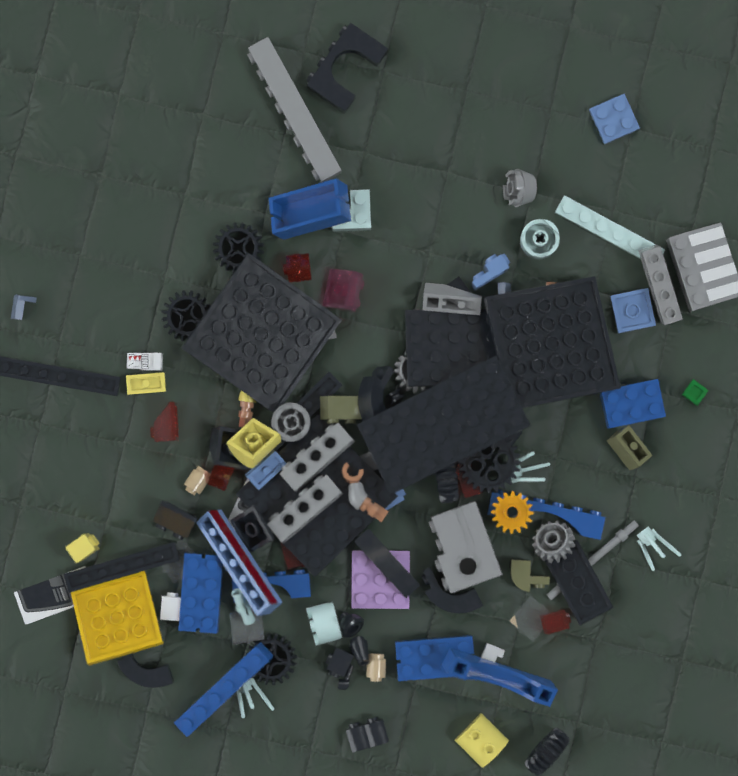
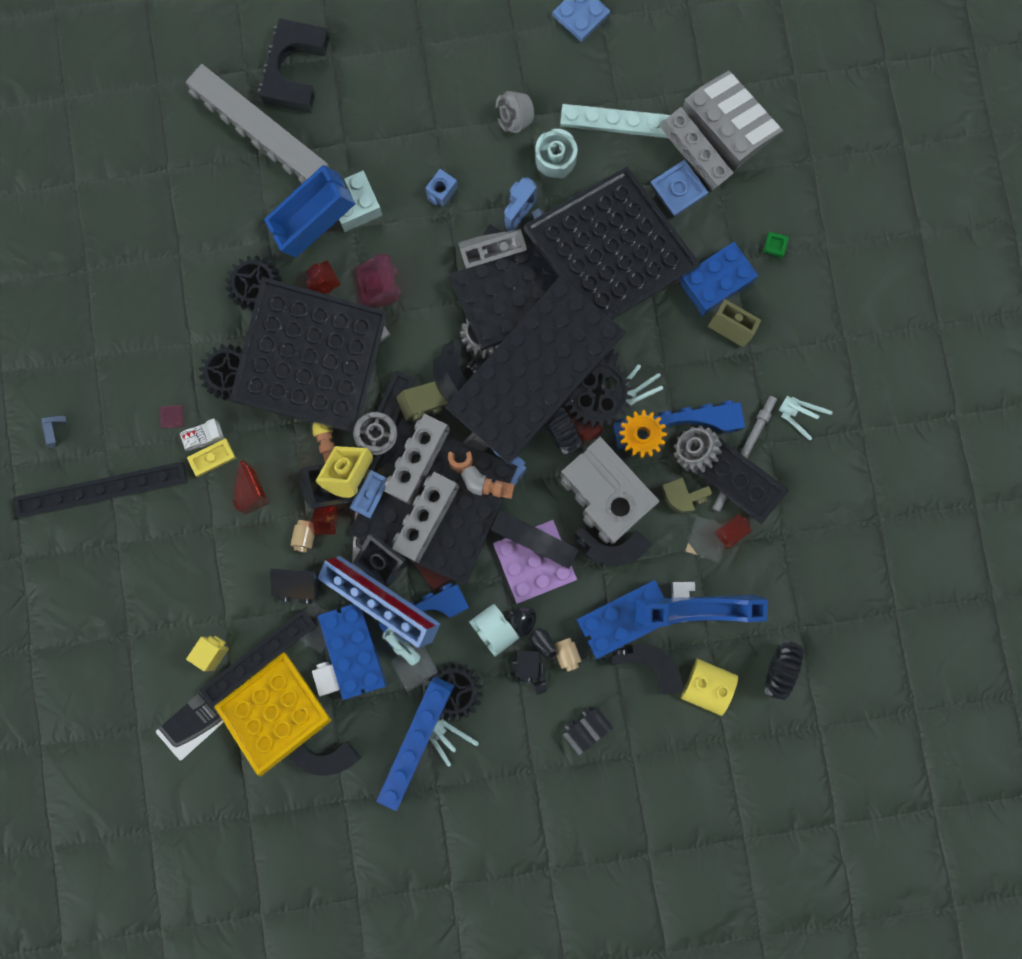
camera: 20 degrees left, 5 degrees down
none -> clear pink tile [160,405,184,429]
none -> medium blue brick [425,169,458,207]
none -> black arch [611,644,683,695]

